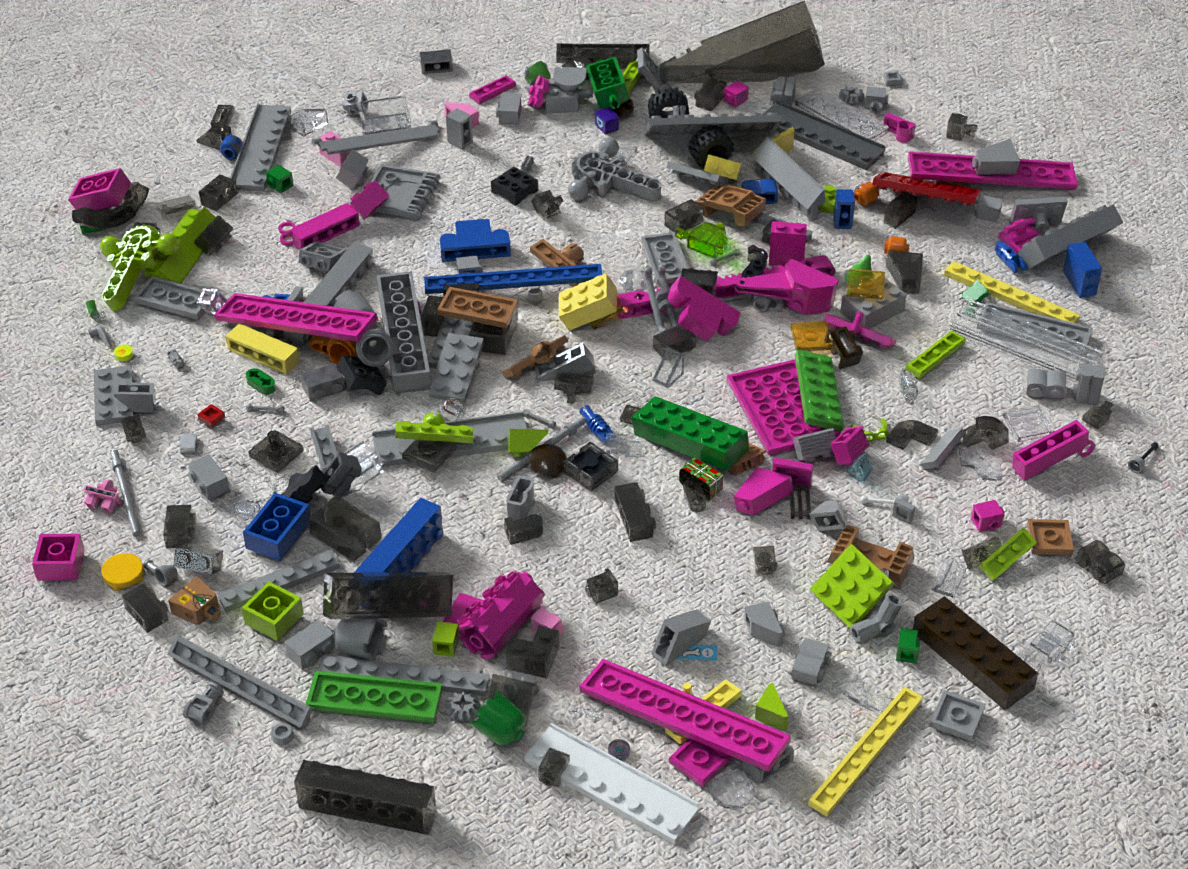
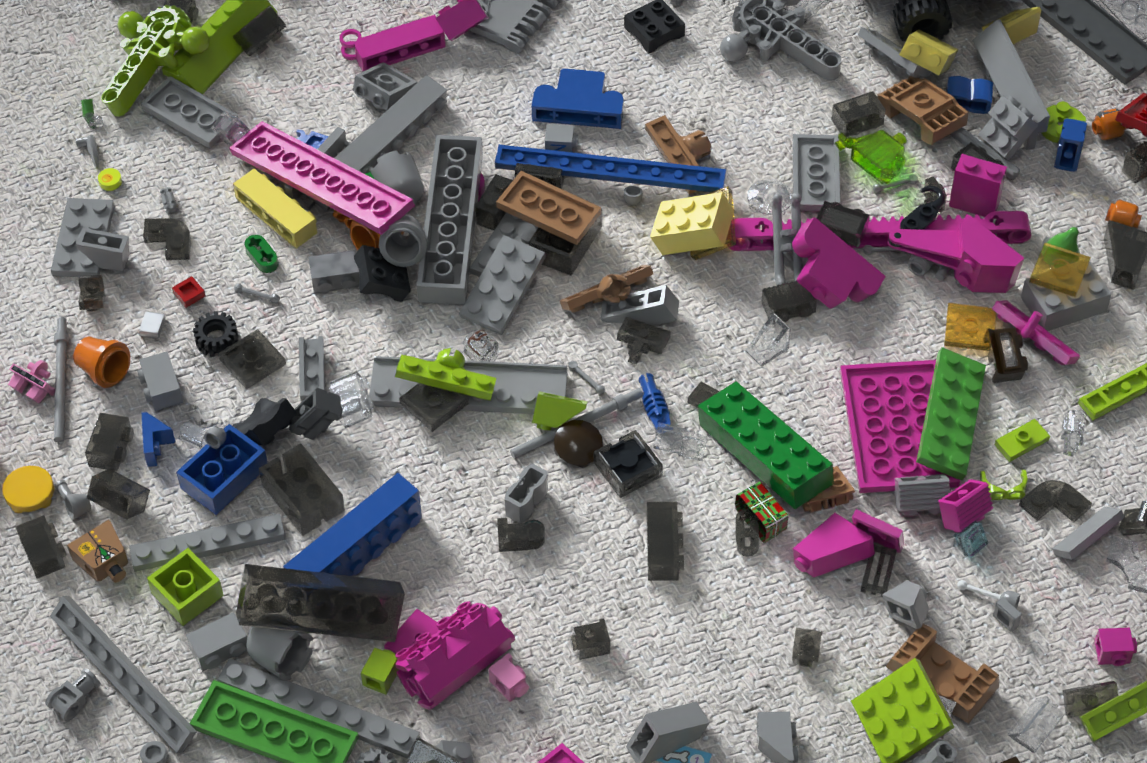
camera: 15 degrees right, 10 degrees up
clear smoke brick [505,626,559,679] -> none
clear smoke brick [531,190,563,220] -> none
none -> orange piece [73,336,130,388]
none -> blue slope [141,412,176,467]
none -> clear smoke plate [143,218,191,260]
none -> black tyre [193,311,239,357]
none -> light grey hinge [204,426,226,449]
none -> light grey plate [978,95,1038,161]
none -> lime plate [994,419,1050,462]

